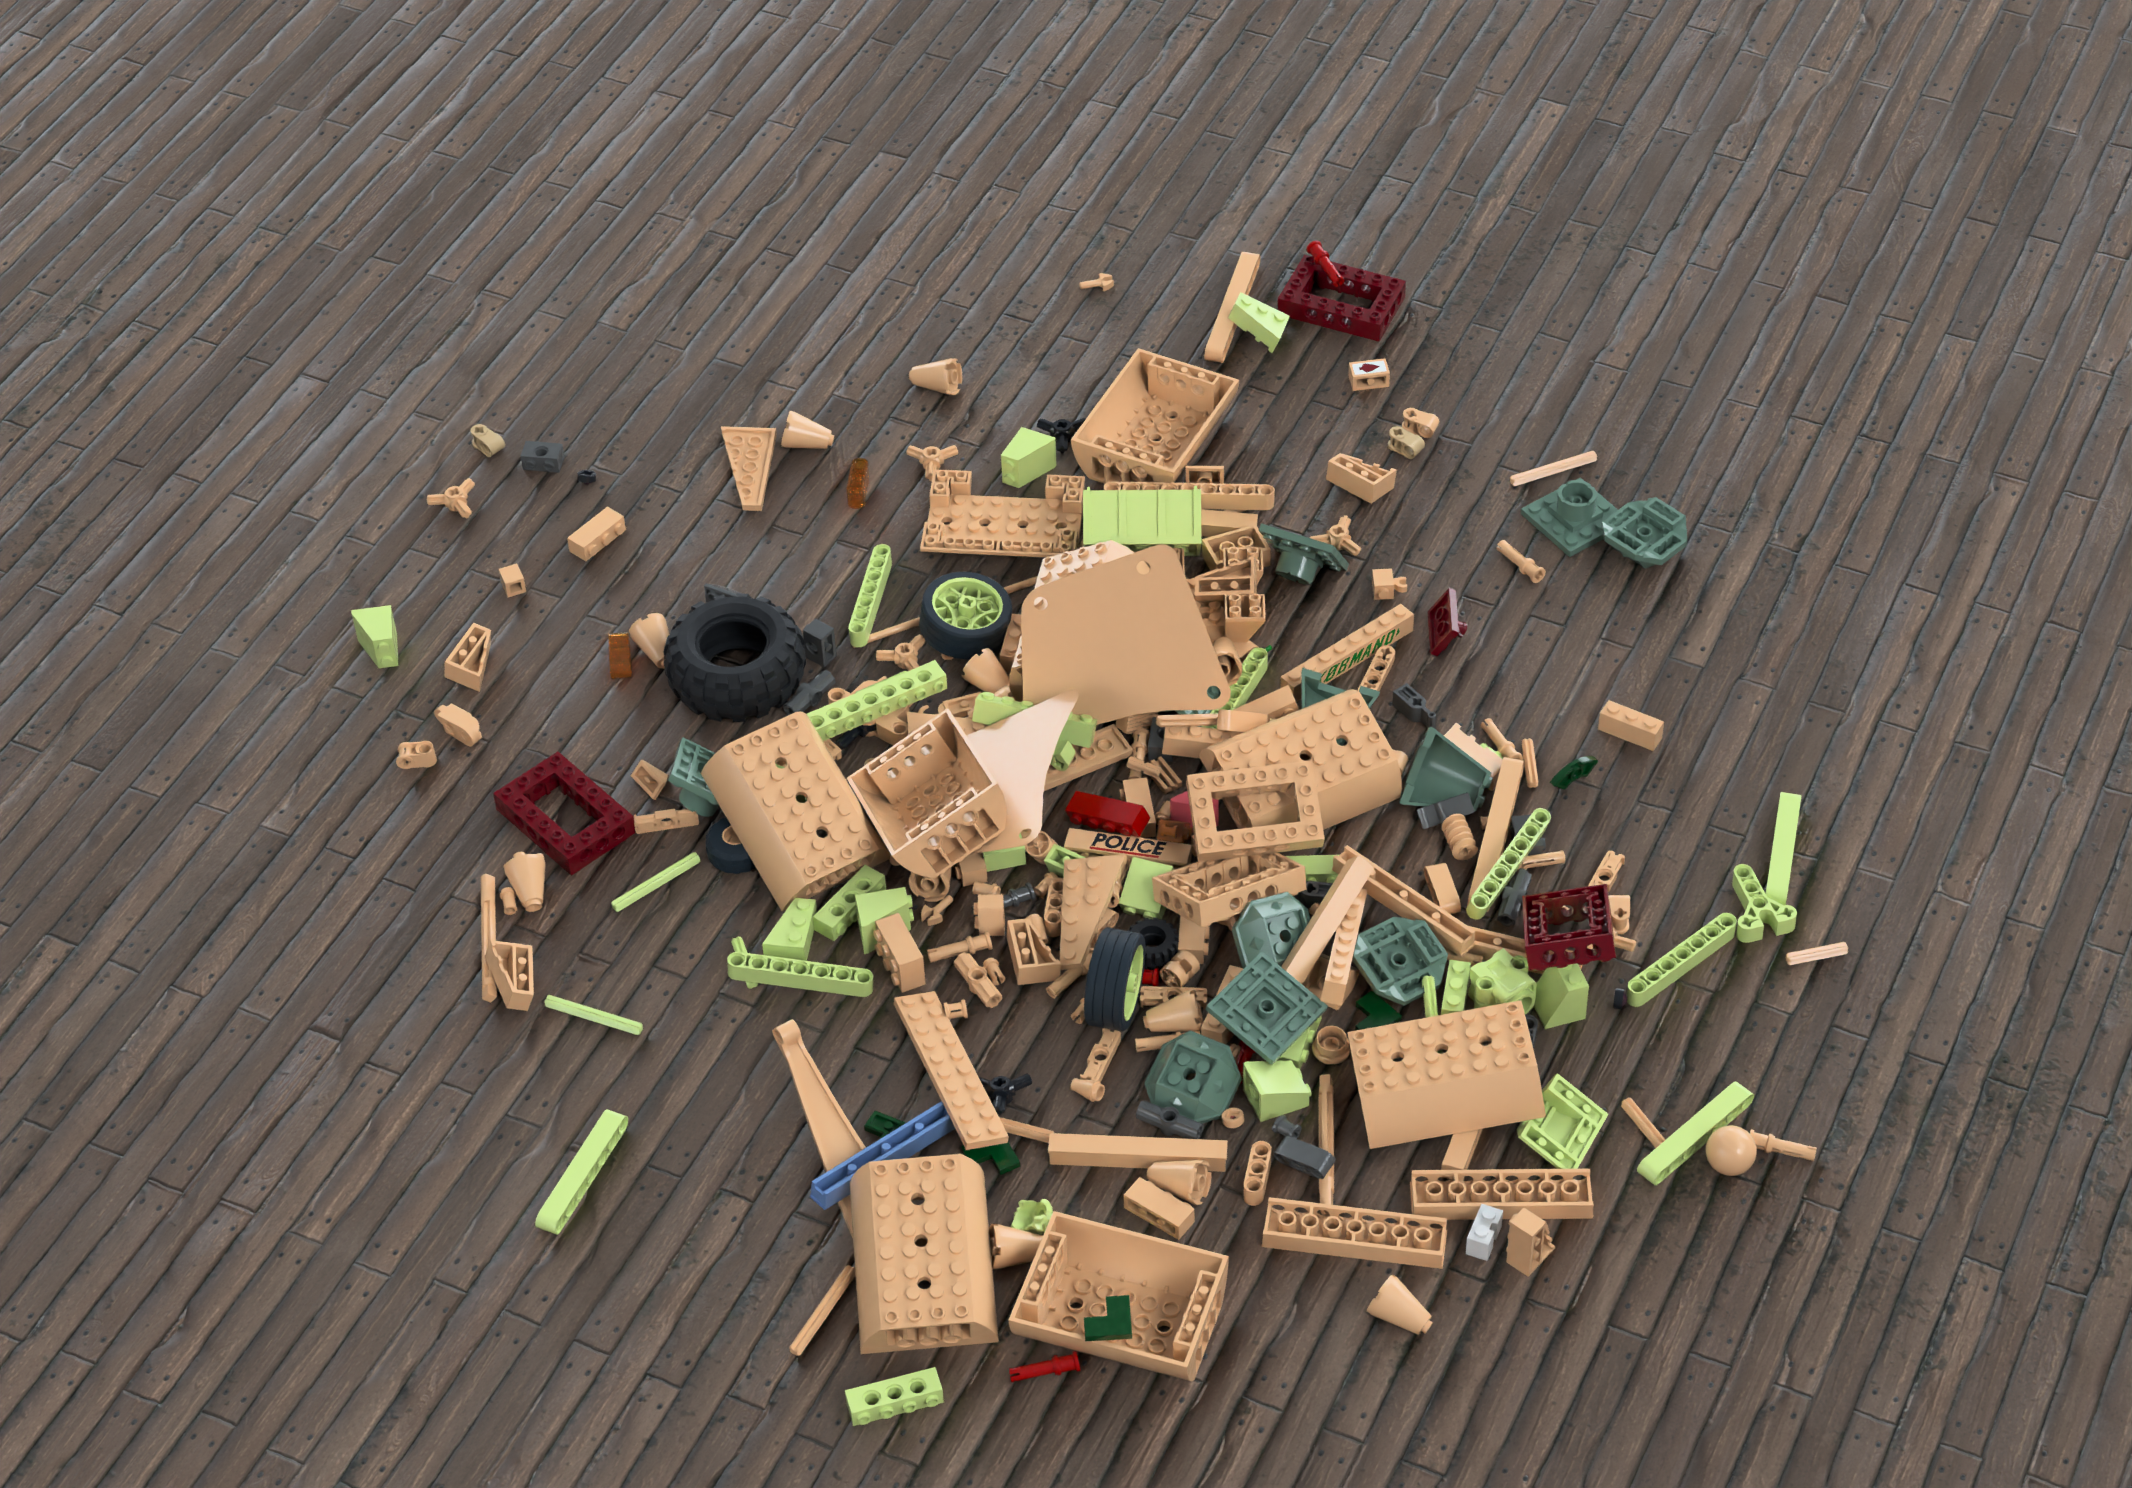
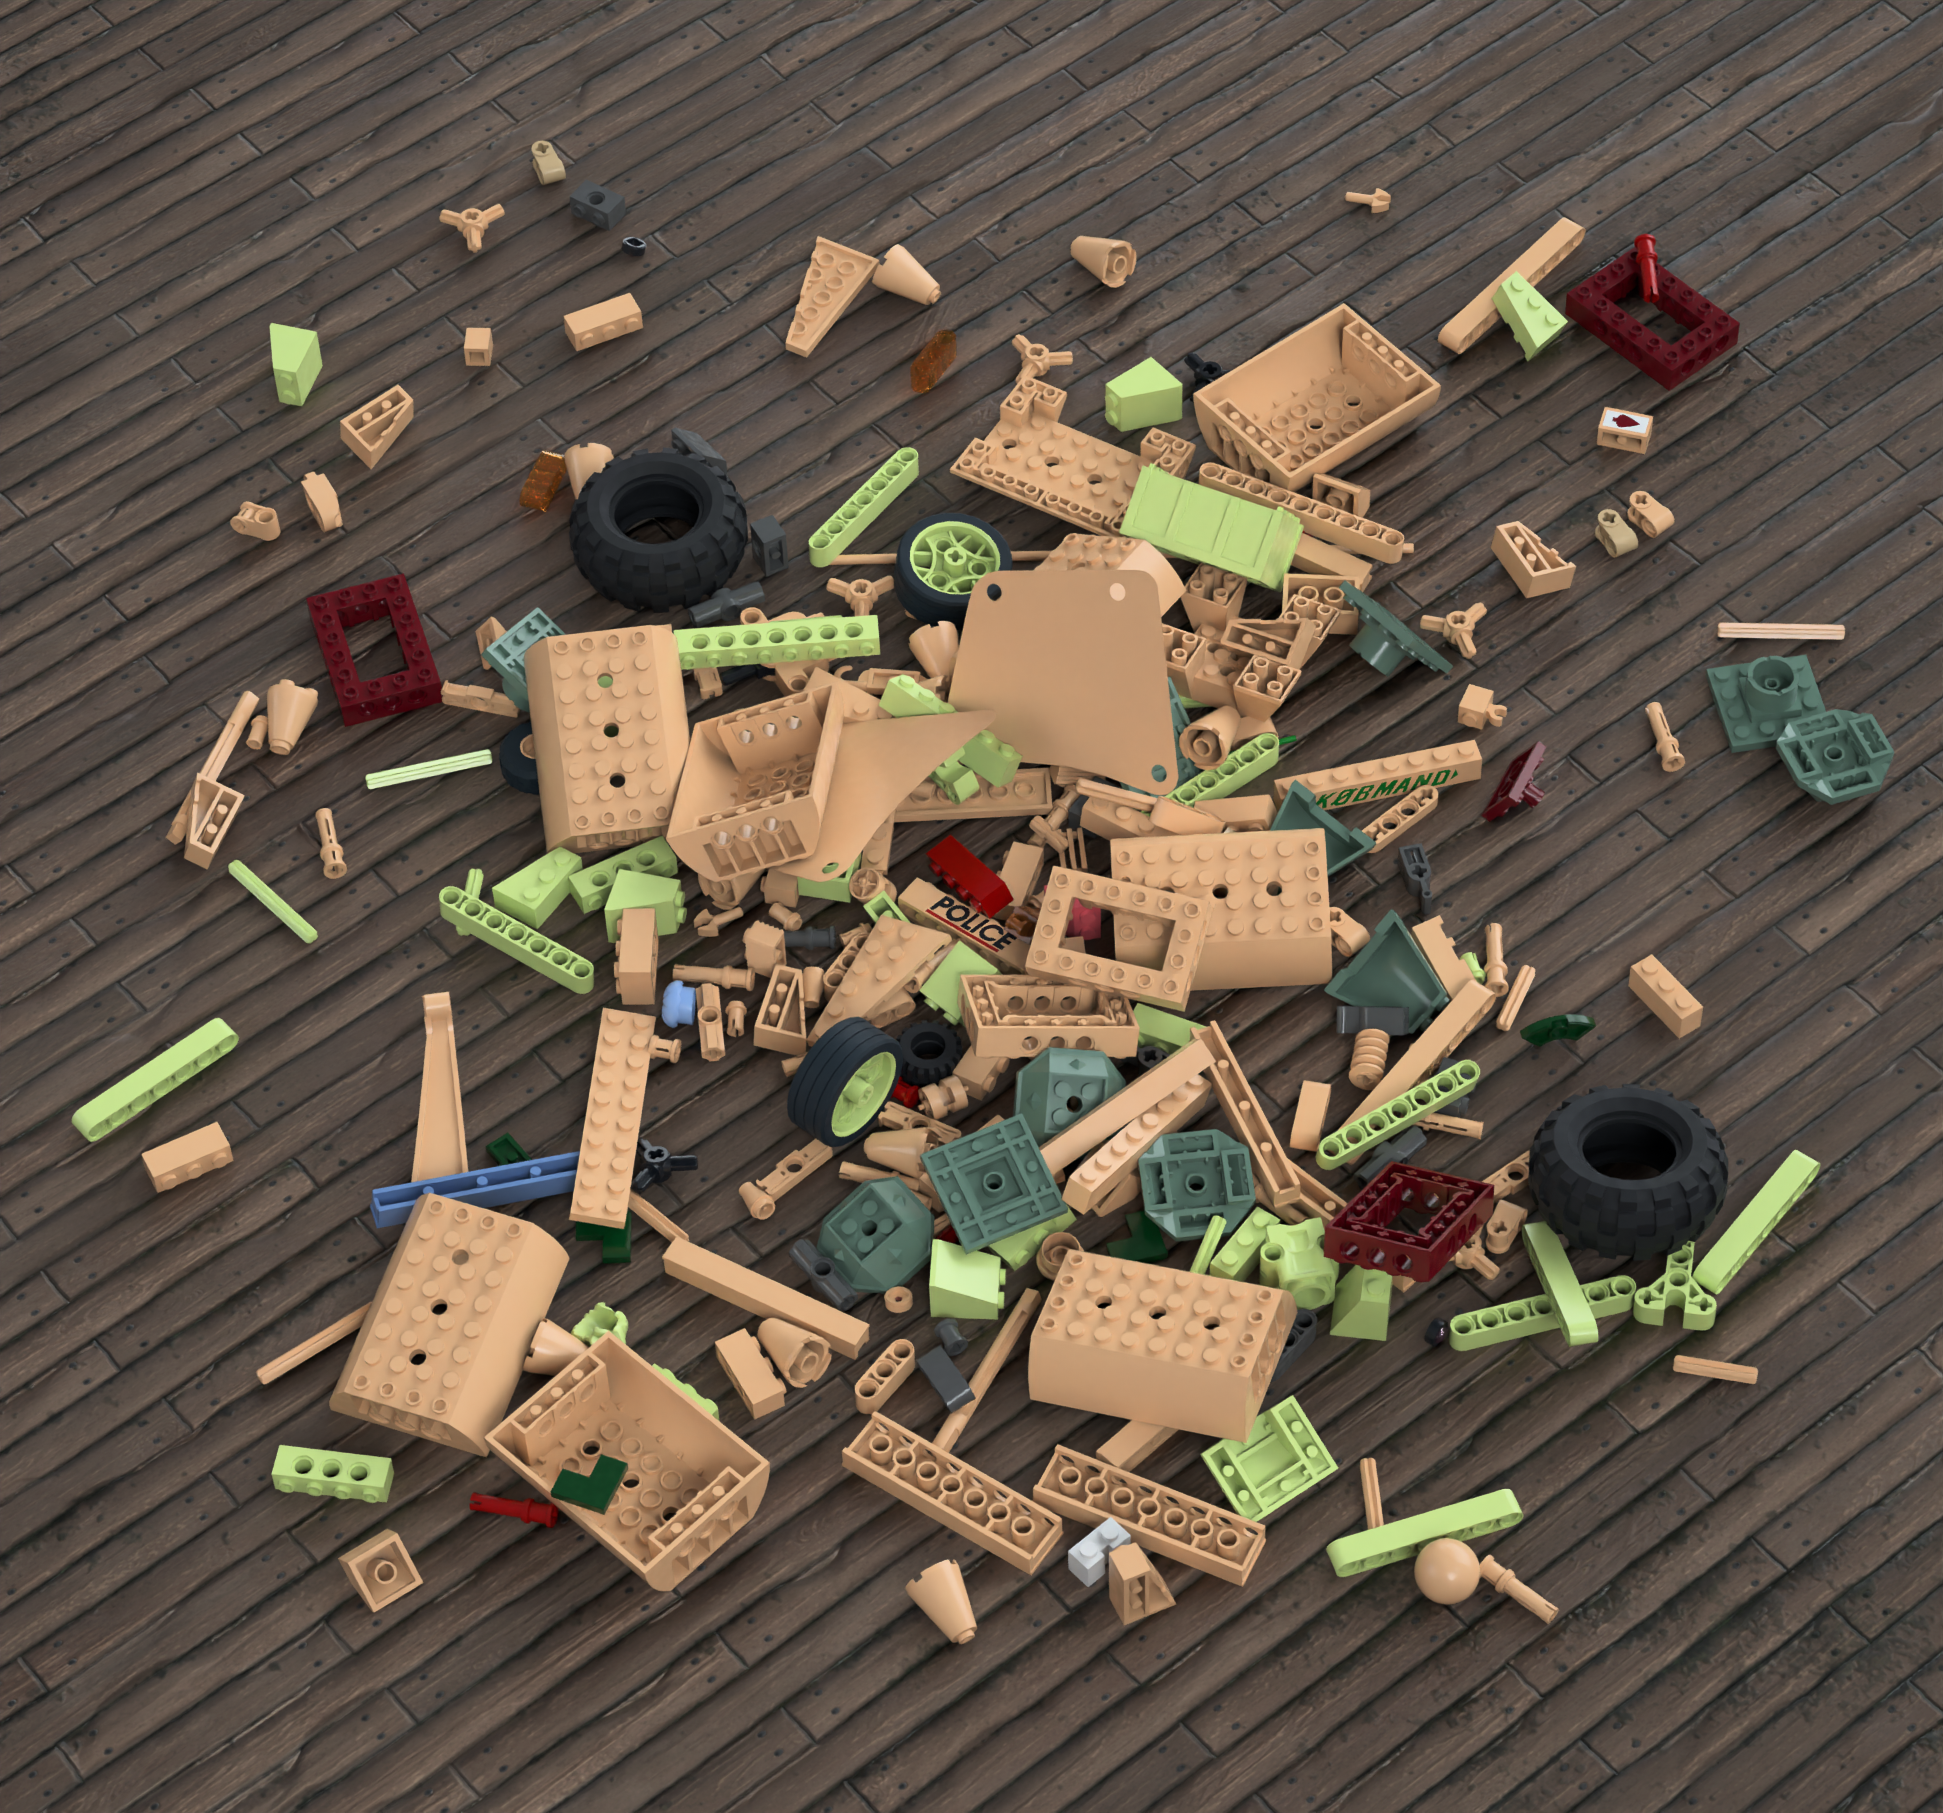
camera: 25 degrees right, 5 degrees up
none -> light nougat brick [141,1122,233,1193]
none -> light nougat pin [316,808,347,879]
none -> light nougat slope [338,1529,423,1613]
none -> light blue piece [662,980,696,1028]
none -> yellowish green beam [1522,1221,1598,1347]
none -> black tyre [1528,1084,1728,1261]

